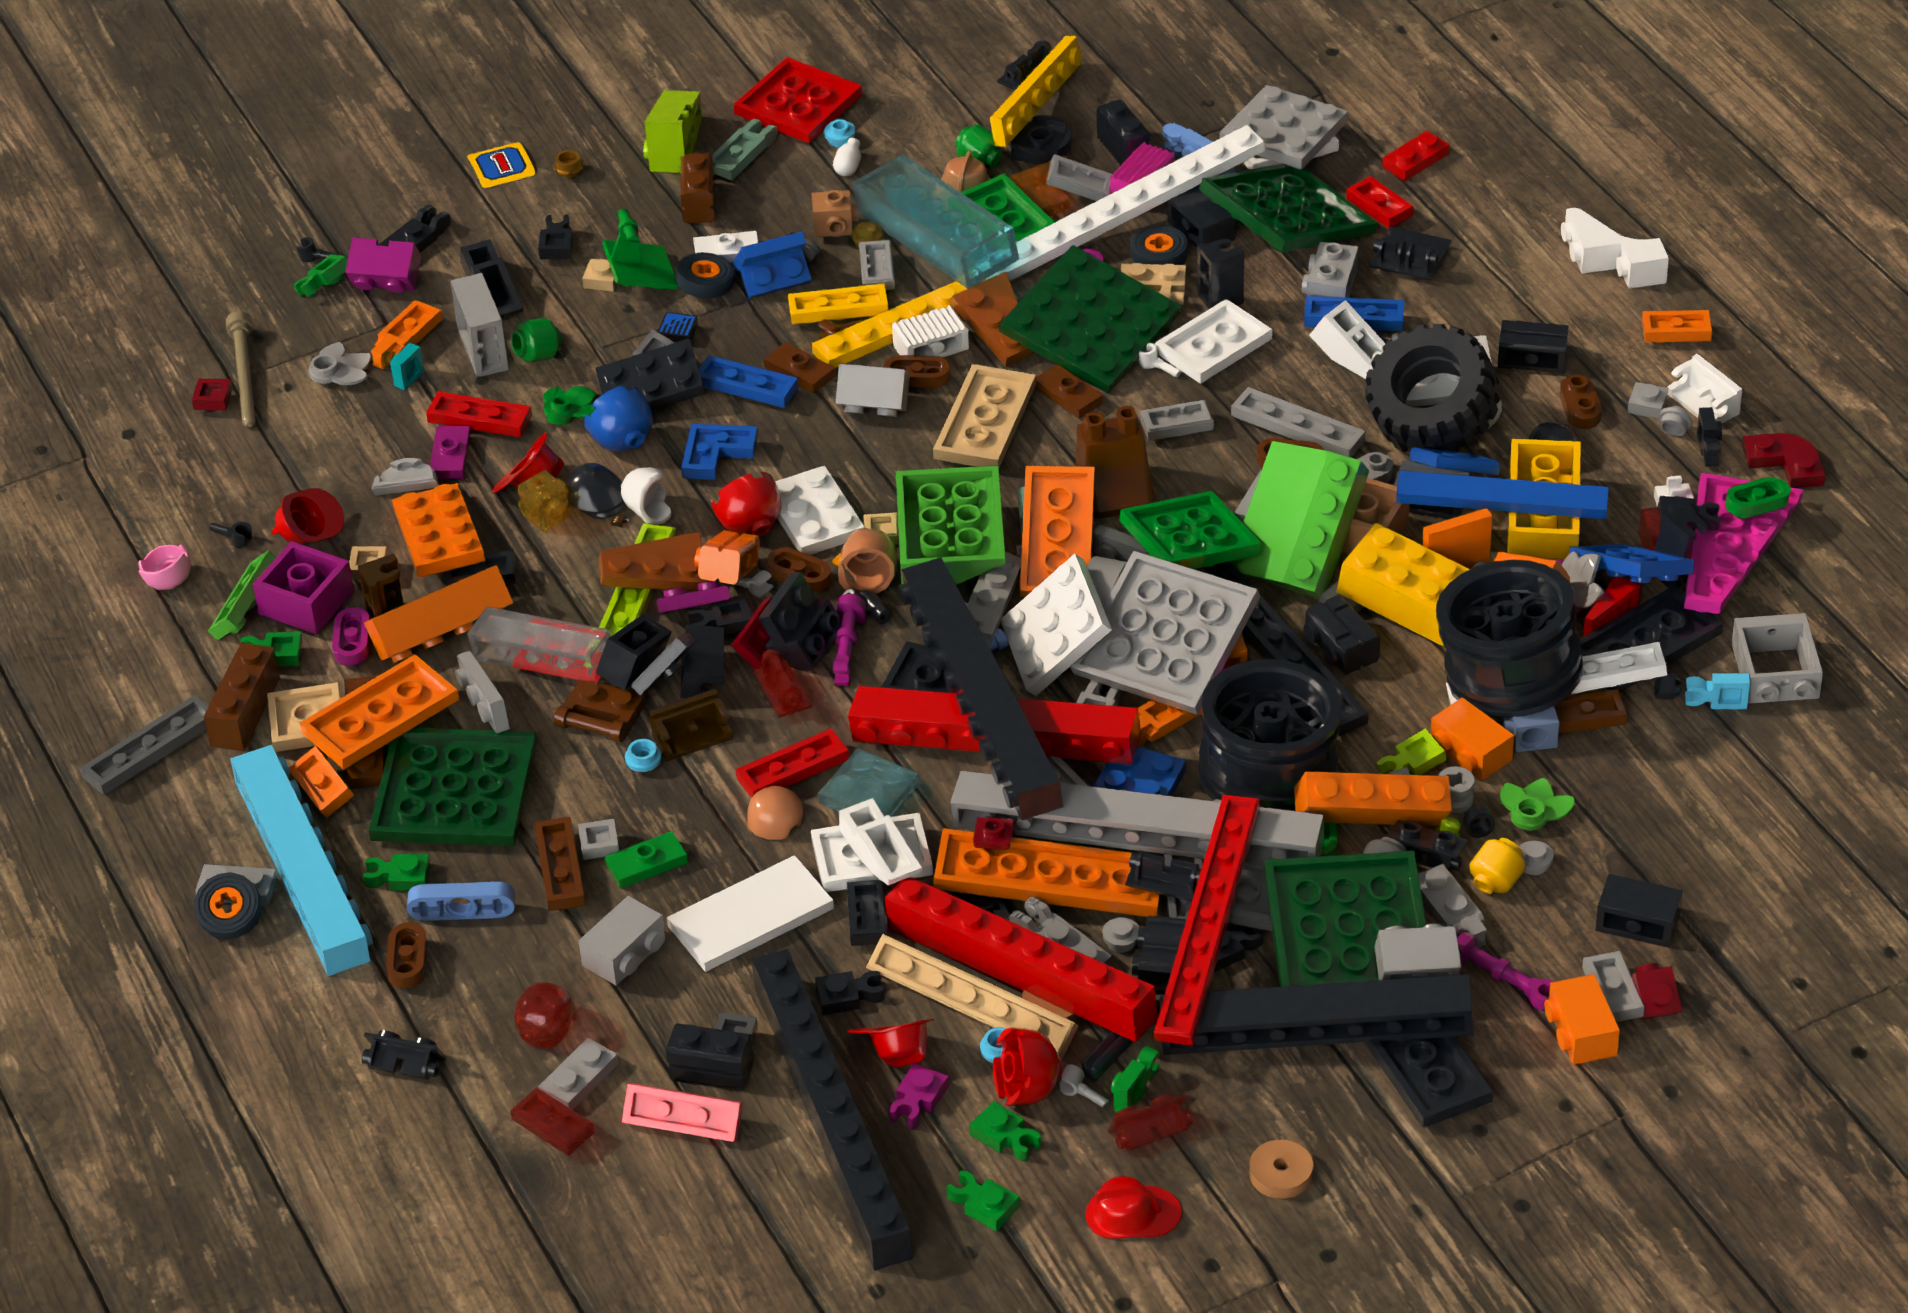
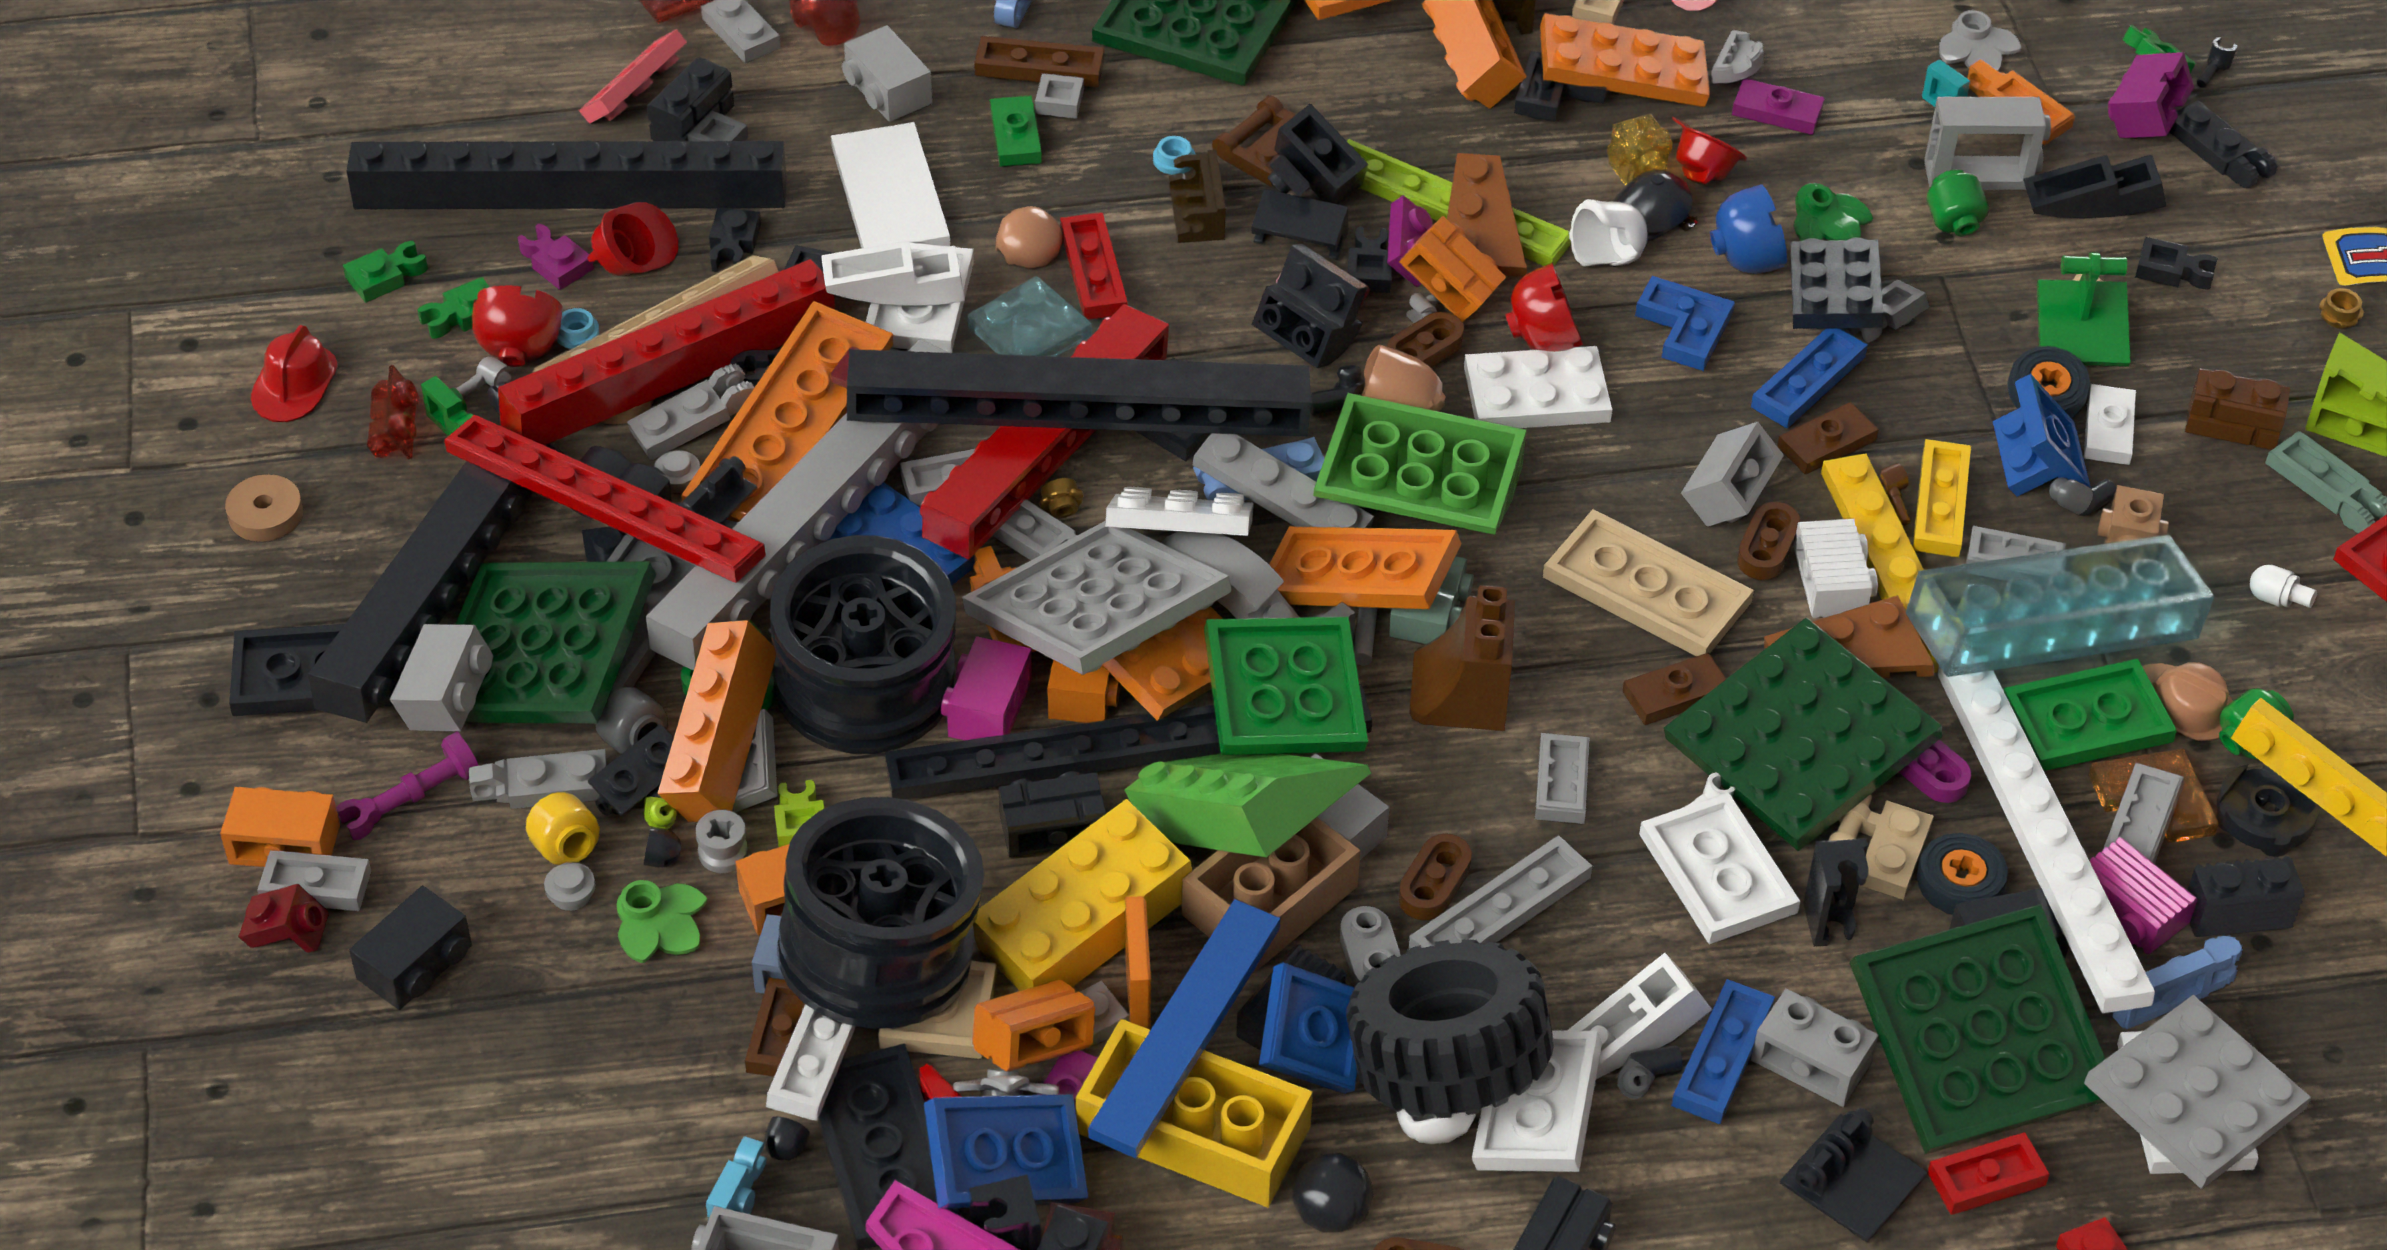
camera: 105 degrees right, 5 degrees up
red plate [426,391,532,437] -> none
light grey plate [455,651,510,734] -> none
clear brick [467,607,611,683] -> none
tile [658,312,698,343] -> none
clear red hinge [753,649,812,718] -> none
medium azure plate [824,119,855,147] -> none
magenta piece [833,594,866,686] -> none

